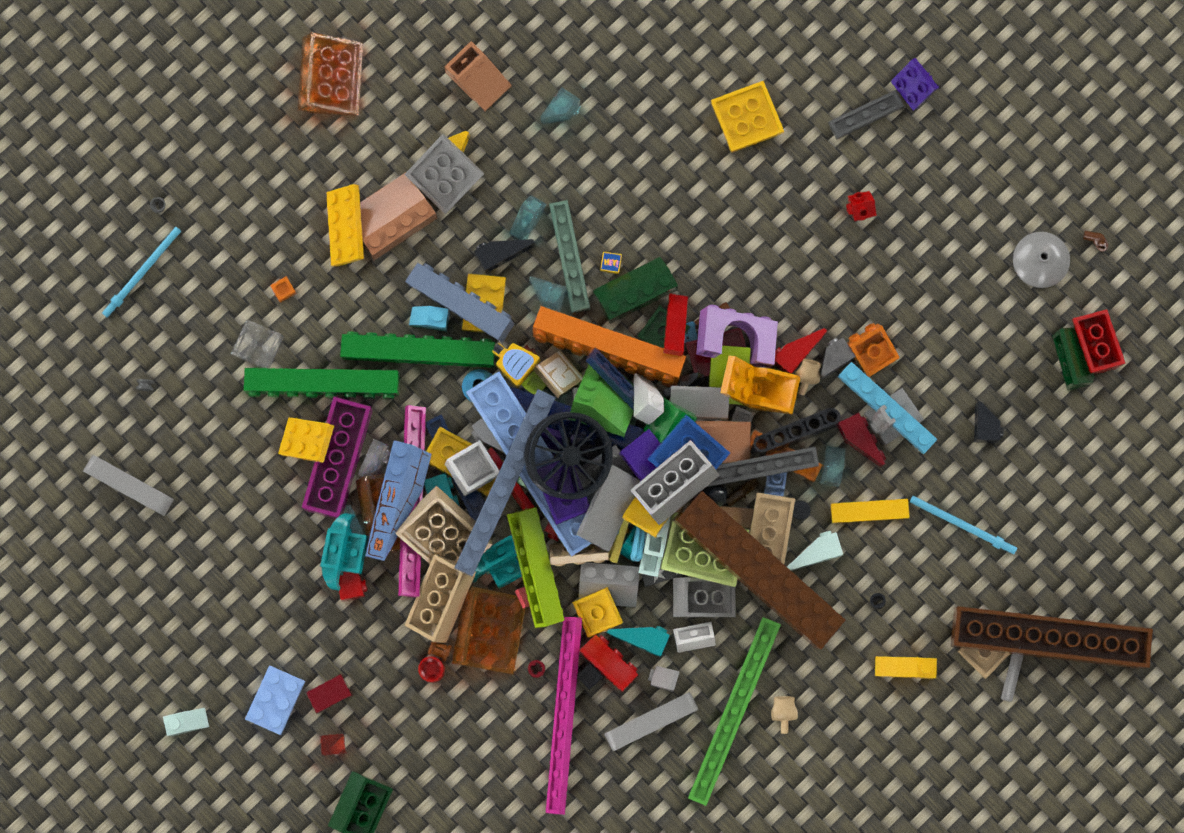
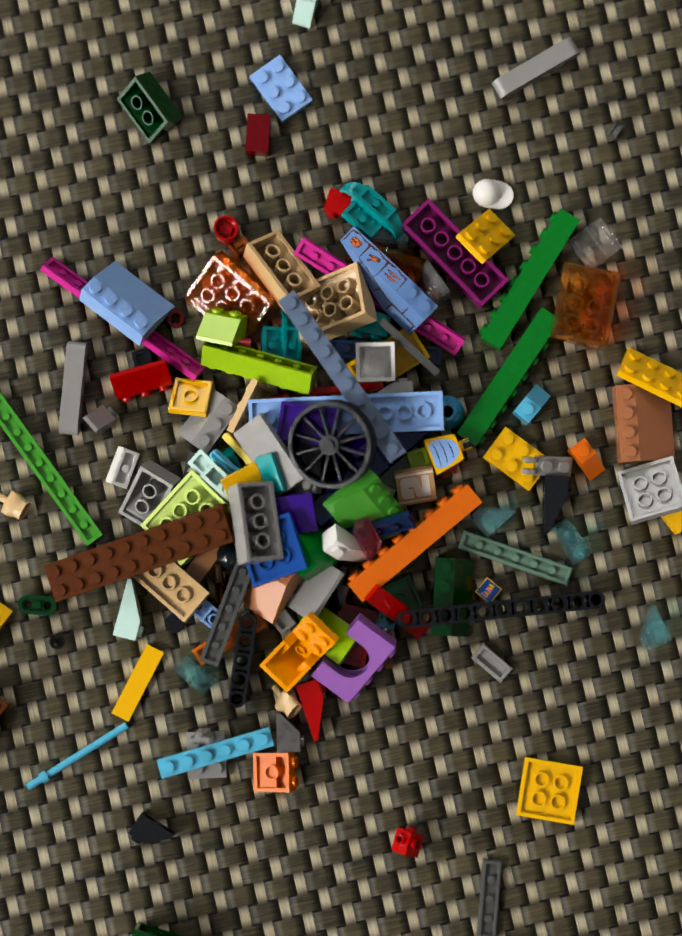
camera: 120 degrees right, 5 degrees up
orange tile [270,276,297,303] -> none
clear red panel [320,734,347,756] -> none
sand blue brick [405,262,515,343] -> none
teal slope [607,626,670,657] -> none
dark red slope [837,413,886,467] -> none
none -> dark green plate [18,595,58,615]
none -> light blue slope [79,261,175,346]
none -> lime slope [196,307,248,346]
none -> teal tile [255,452,287,493]
none -> clear pink slope [353,517,382,561]
none -> dark grey tile [379,318,440,376]
none -> black beam [396,591,605,628]
none -> light grey tile [471,643,513,683]
none -> white cap [473,179,514,209]
none -> light grey hinge [521,455,573,477]
none -> clear orange slope [550,262,621,351]
none -> orange slope [567,438,606,481]

